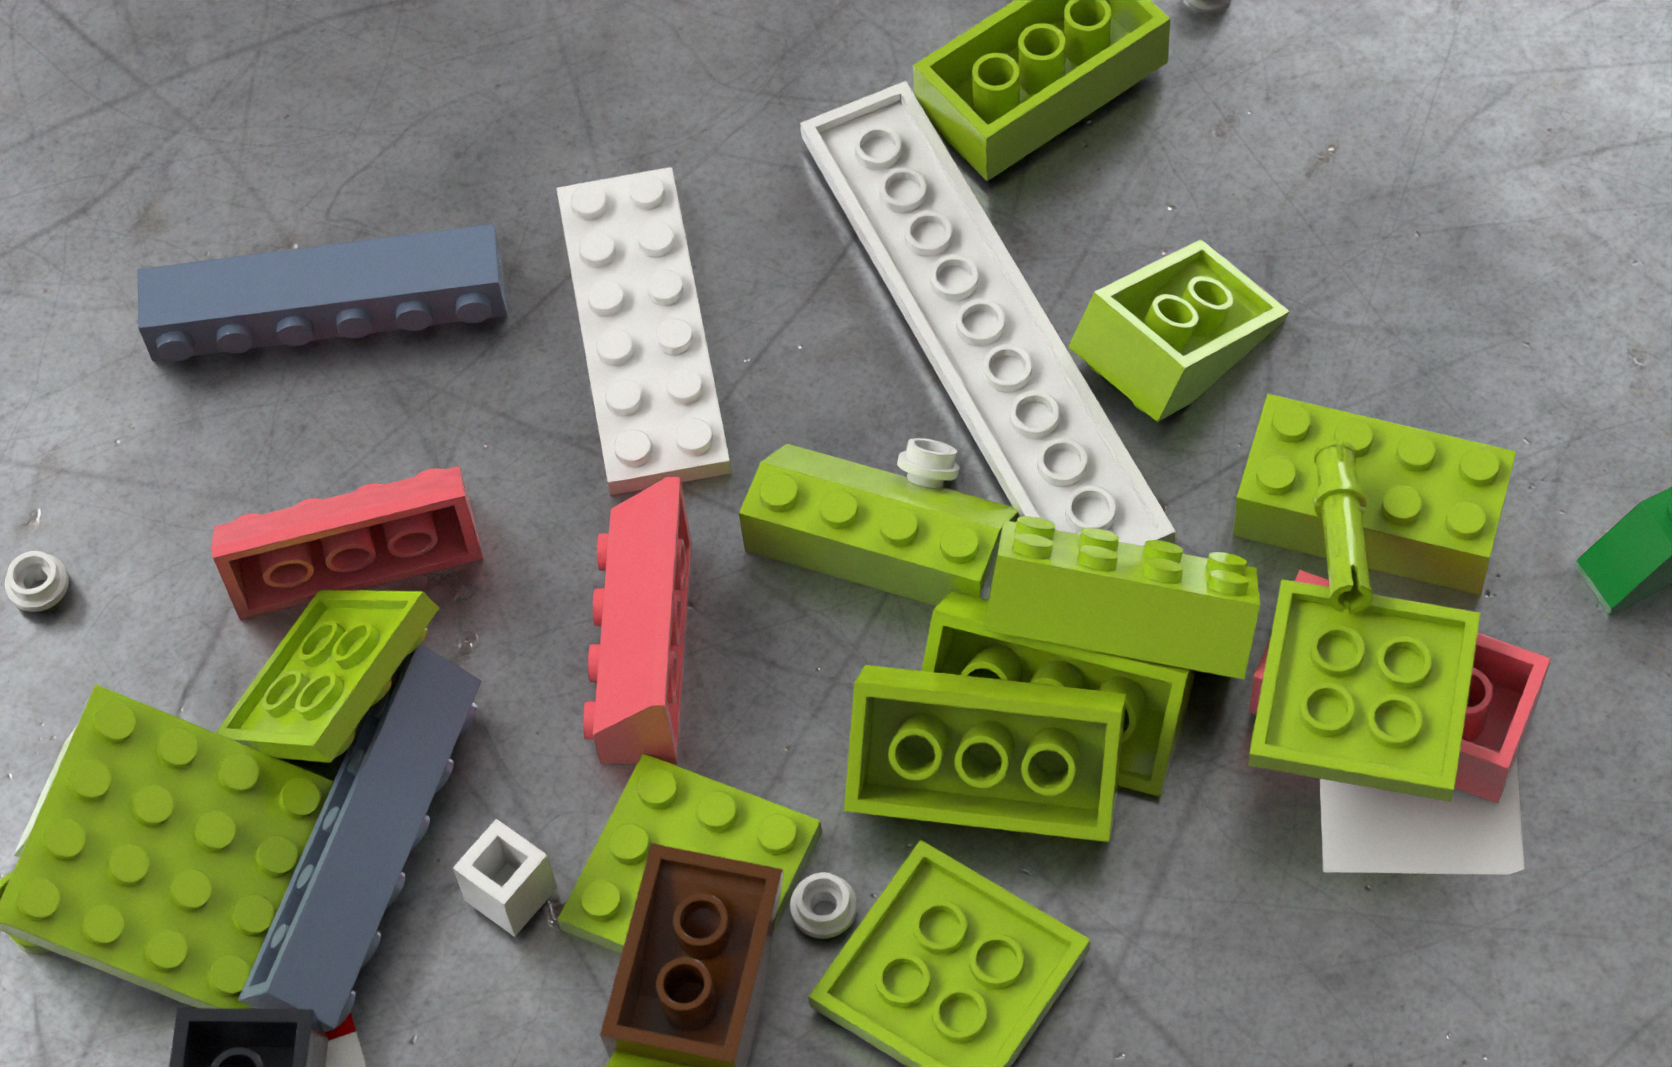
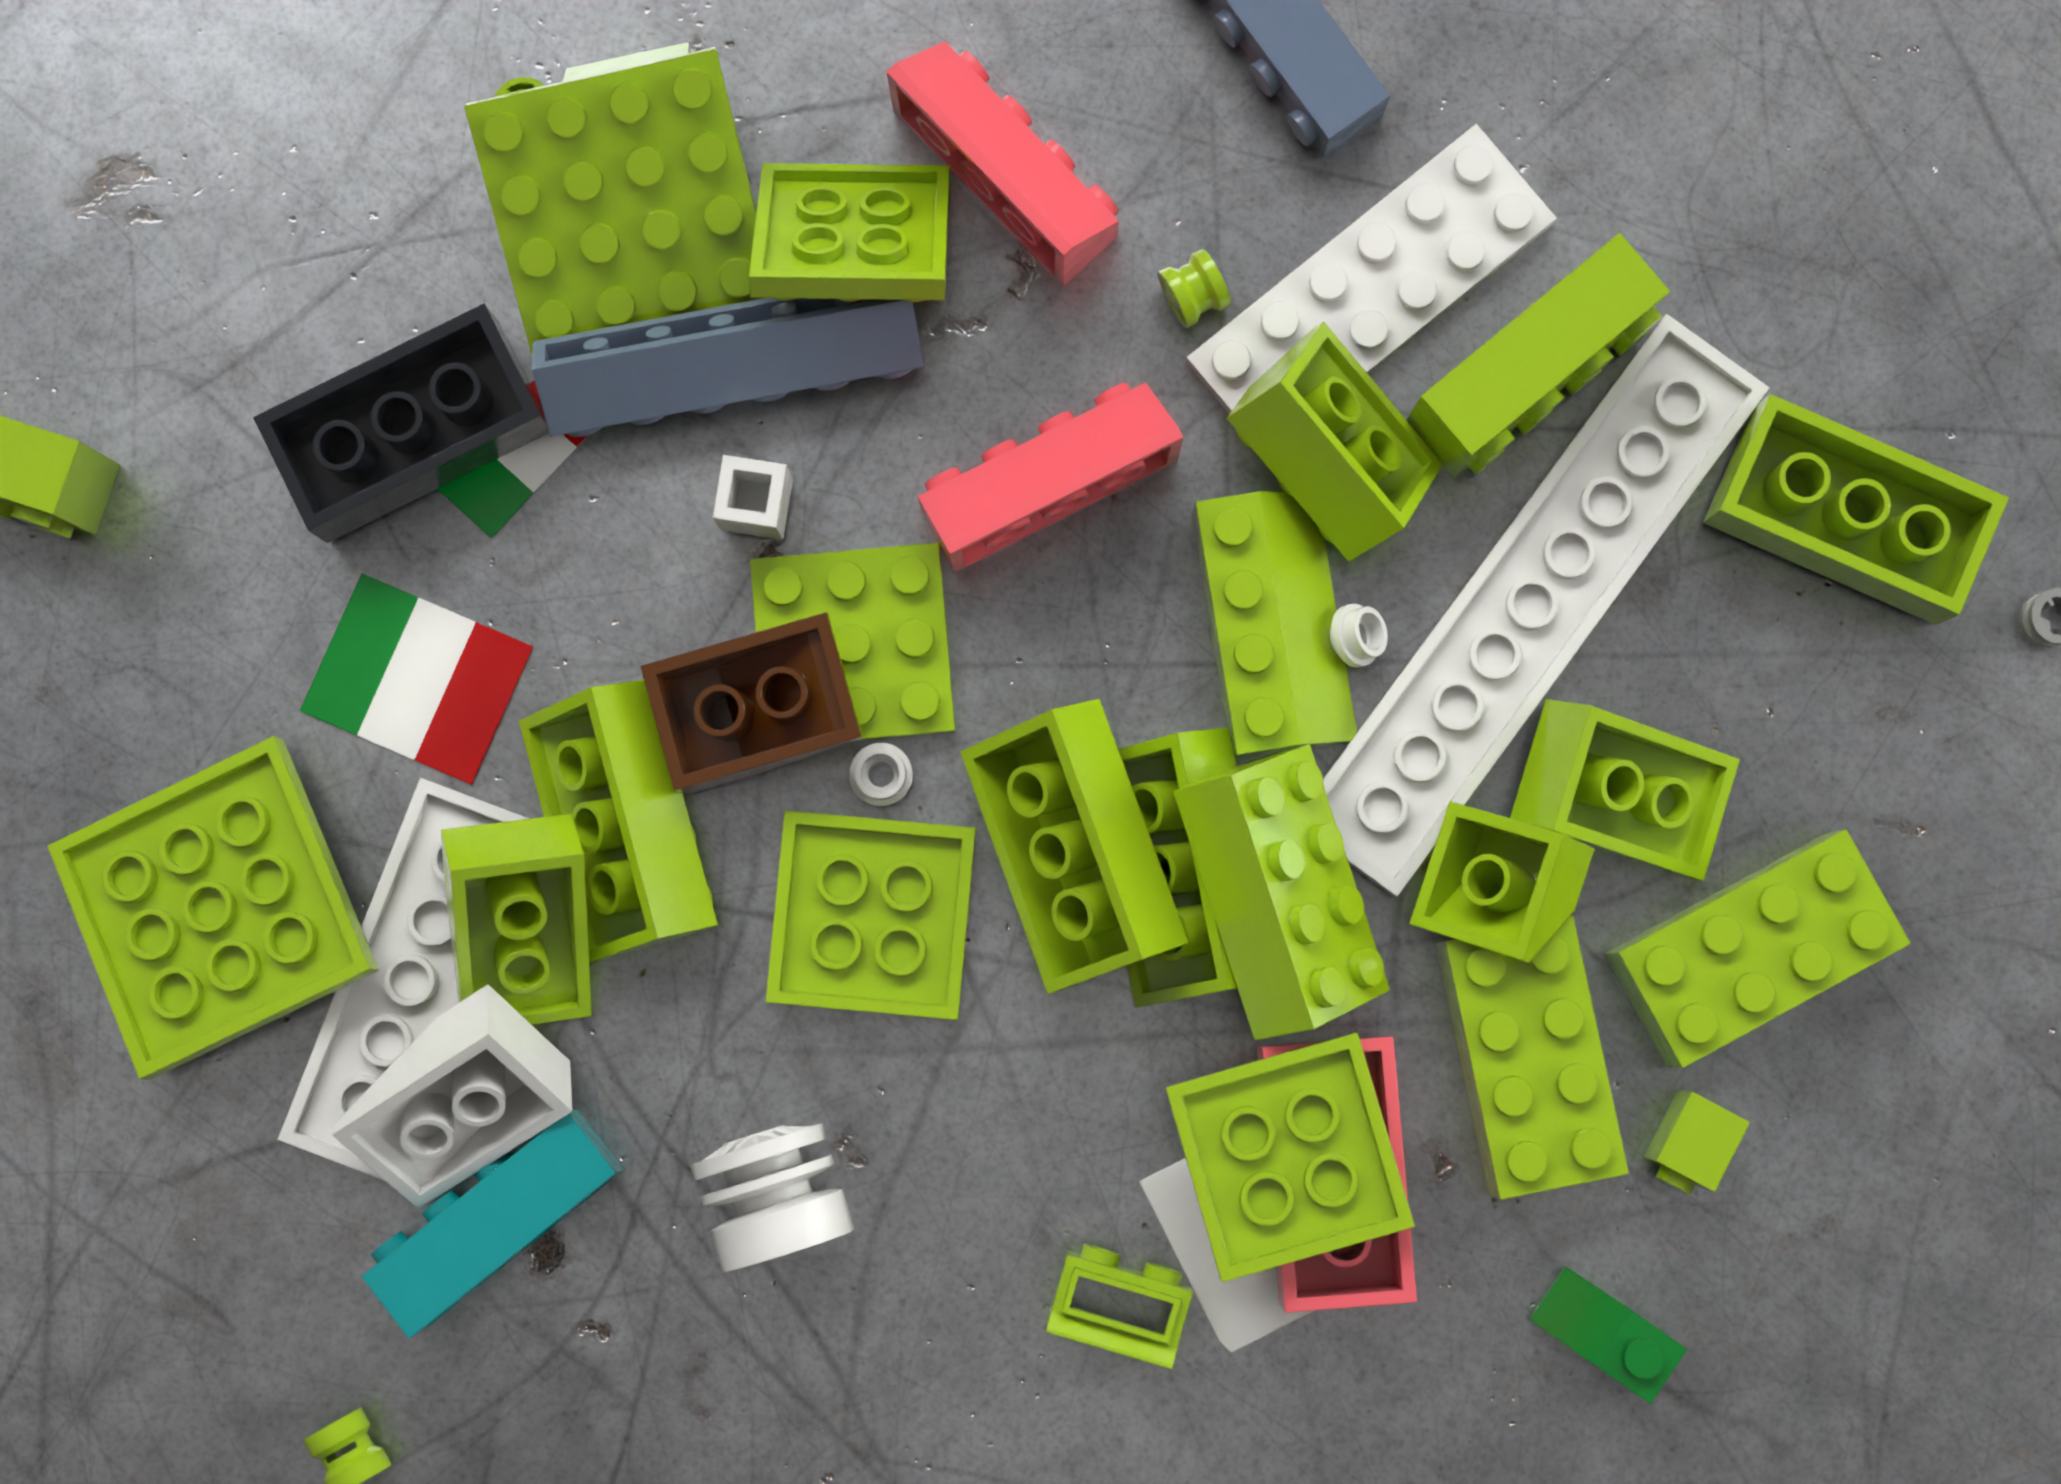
camera: 60 degrees right, 25 degrees up
lime pin [1314,440,1373,613] -> none
none -> lime window [1046,1244,1193,1369]
none -> lime wheel [1157,249,1231,328]
none -> lime slope [1226,321,1443,562]
none -> lime brick [1407,233,1671,479]
none -> lime slope [1409,801,1595,963]
none -> lime brick [1604,829,1911,1068]
none -> lime brick [1643,1090,1750,1196]

